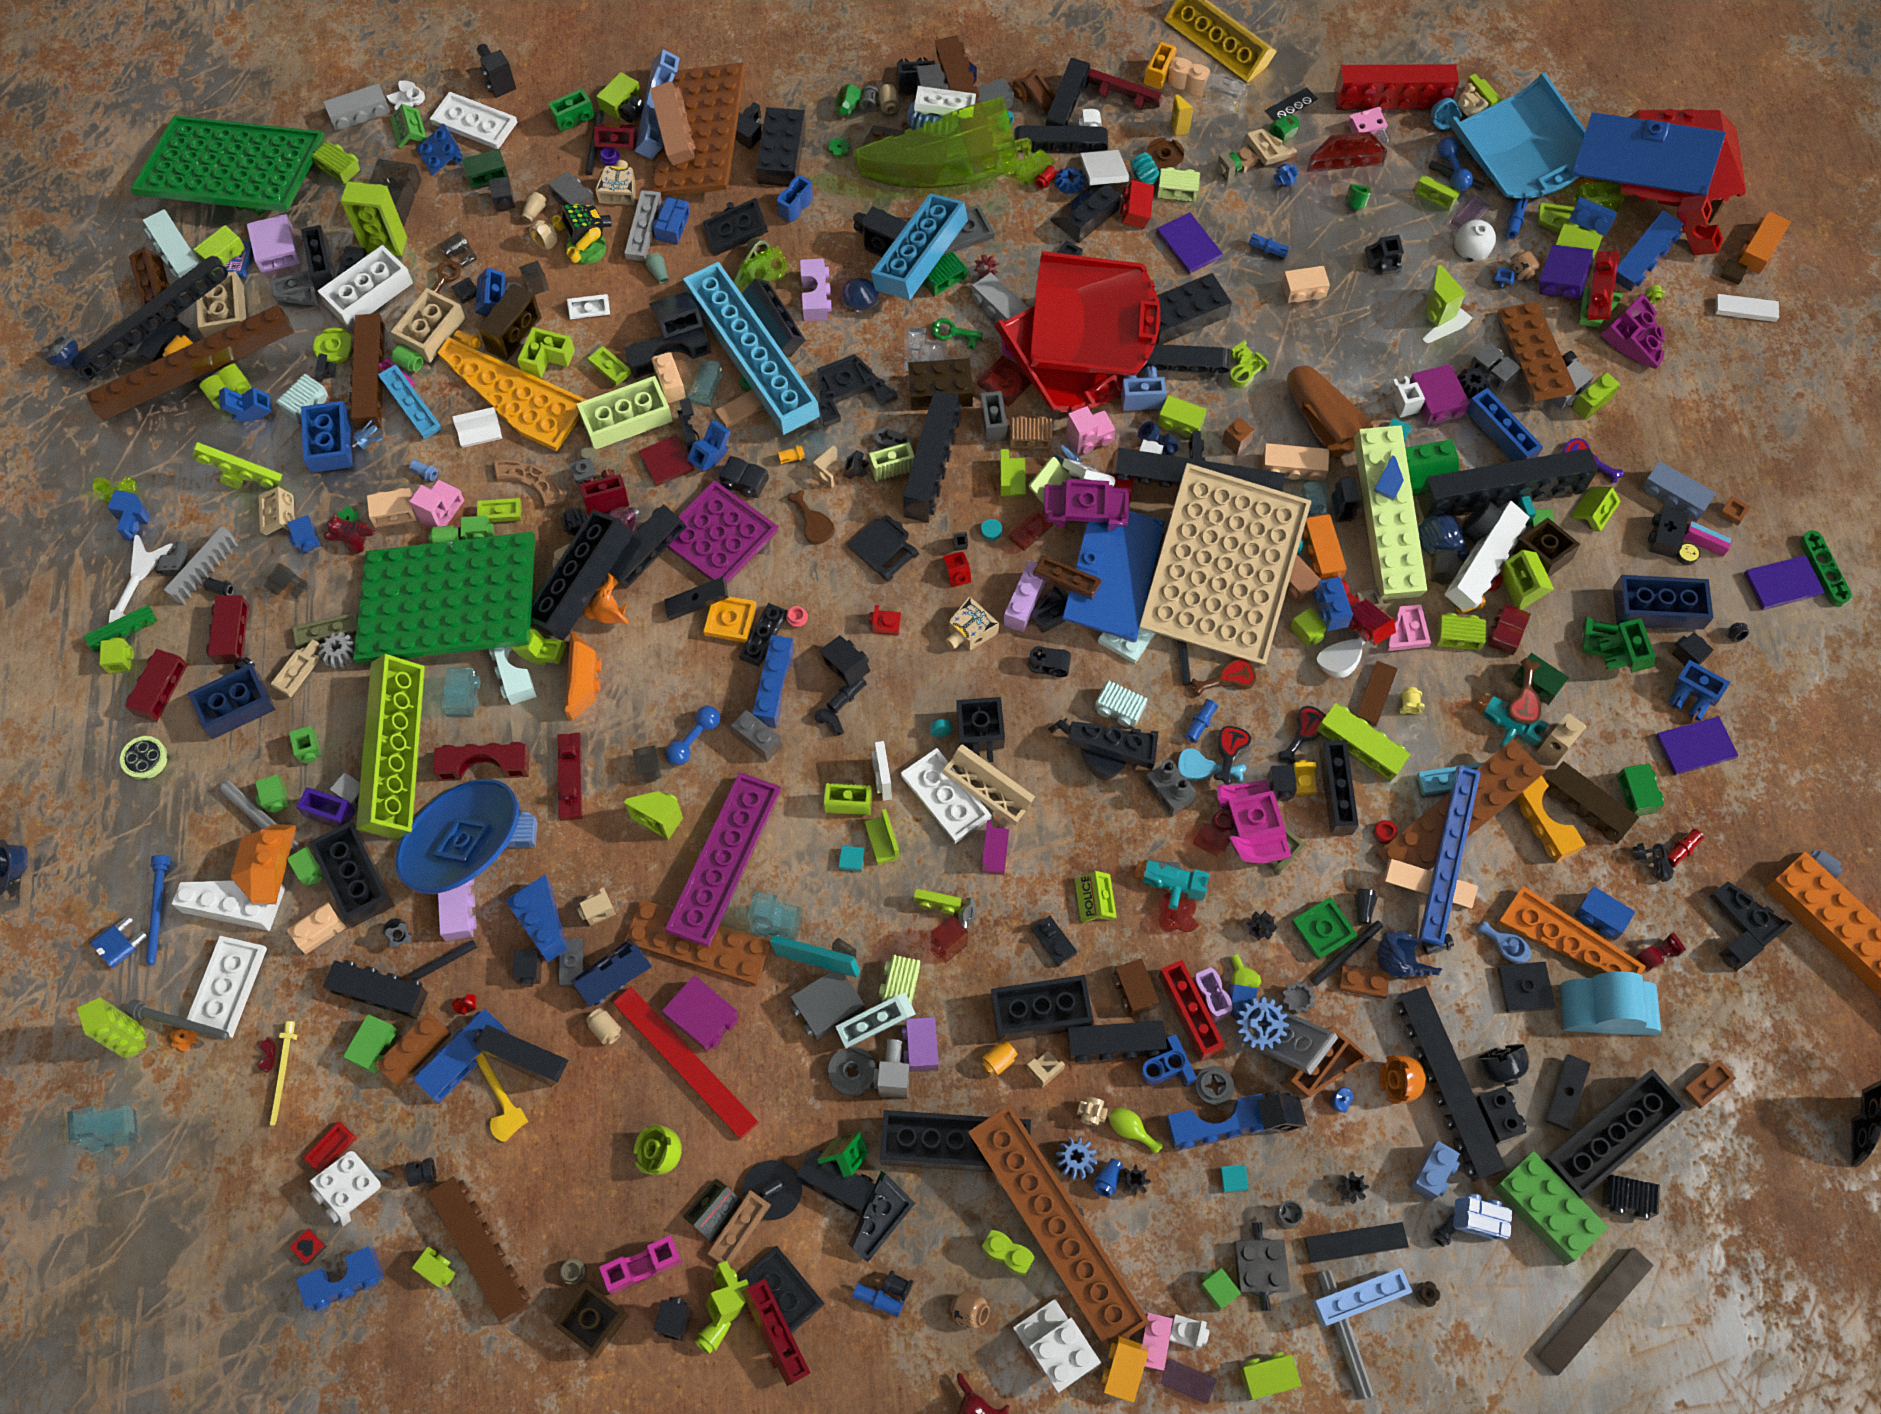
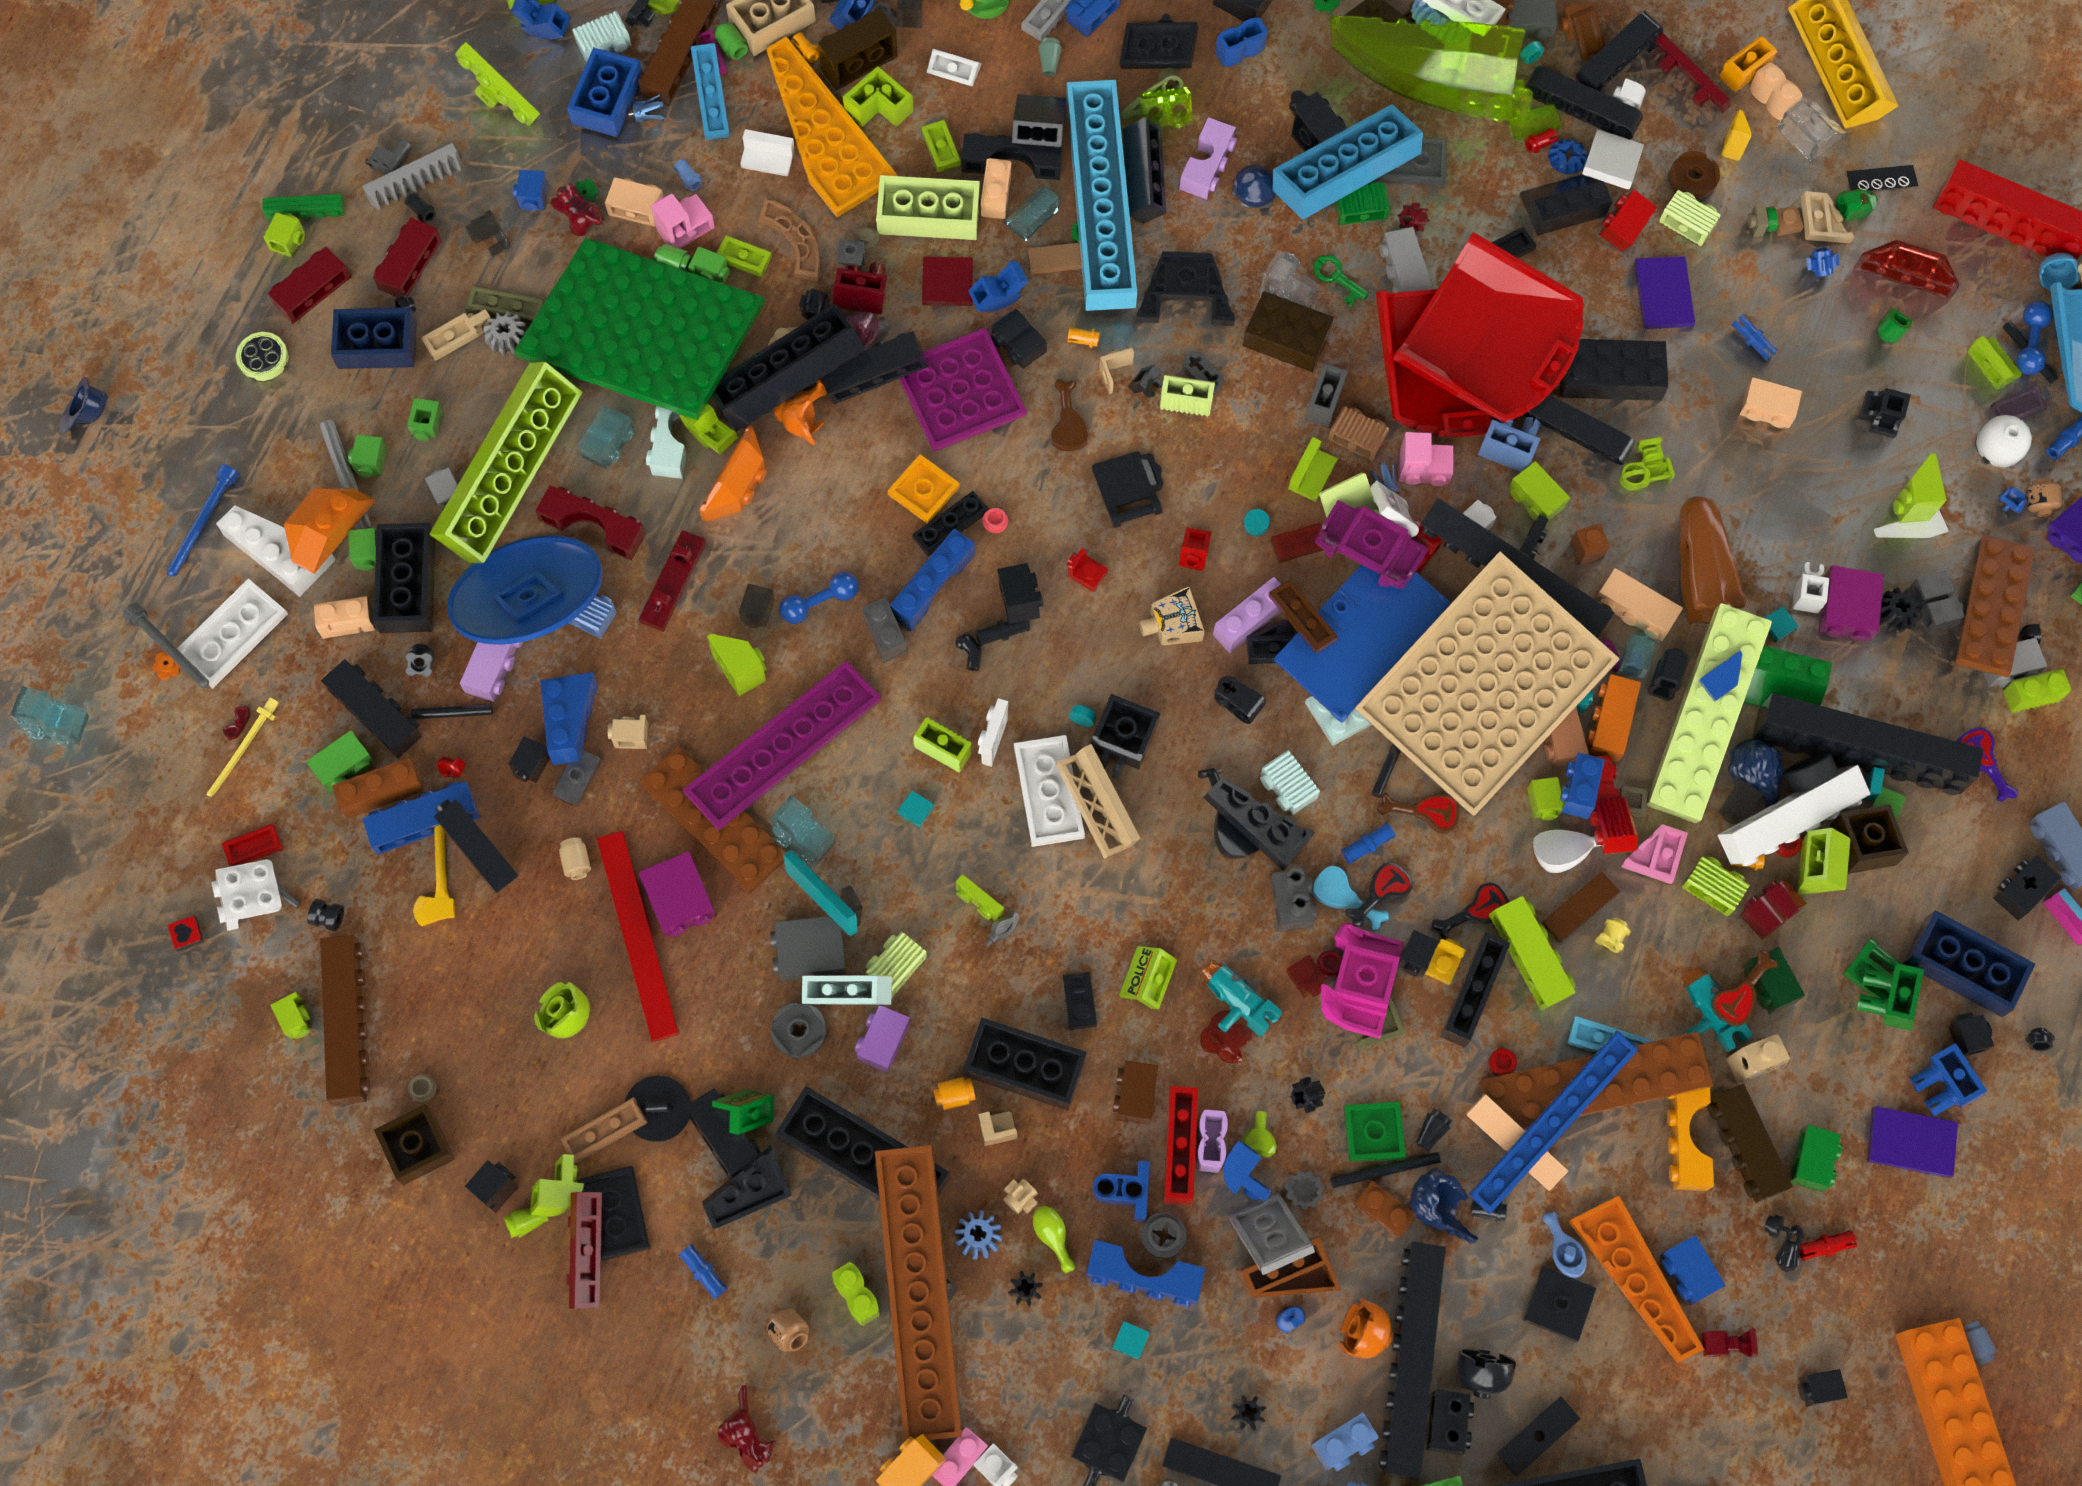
camera: 25 degrees right, 5 degrees up
lime brick [77,997,147,1058] -> none
blue piece [90,915,147,968] -> none
clear neon green piece [92,477,137,503] -> none
blue brick [108,490,149,541] -> none
white piece [108,535,175,624] -> none
tan bracket [259,487,295,535] -> none
dark purple brick [296,787,355,828] -> none
blue arch [296,1246,385,1312] -> none
dark blue wedge [570,939,652,1007] -> none
dark pink arch [599,1235,683,1295] -> none
black tile [664,577,729,621] -> none
black piece [677,398,700,450] -> none
pearl dark grey panel [683,1178,742,1243] -> none
lime panel [864,809,900,865] -> none
light grey brick [873,1039,910,1099] -> none
black bush [882,1270,914,1302] -> none
black brick [903,390,962,523] -> none
clear red brick [930,915,968,963] -> none
black piece [952,531,968,551] -> none
clear red tile [977,355,1032,407] -> none
magenta panel [982,820,1009,875] -> none
white bracket [1013,1299,1101,1393] -> none
black brick [1067,1020,1167,1064] -> none
blue cone [1093,1158,1123,1197] -> none
teal gear [1130,152,1160,185] -> none
dark blue arm [1138,421,1179,456] -> none
bright green brick [1199,1268,1241,1312] -> none
medium blue gear [1235,997,1289,1050] -> none
black brick [1257,1091,1307,1132] -> none
dark grey wheel [1275,1200,1304,1229] -> none
bright pink piece [1346,107,1389,149] -> none
blue brick [1466,388,1543,462] -> none
medium azure brick [1560,972,1662,1036] -> none
lime panel [1572,487,1621,532] -> none
tile [1676,543,1700,565] -> none
black wing [1709,882,1793,947] -> none

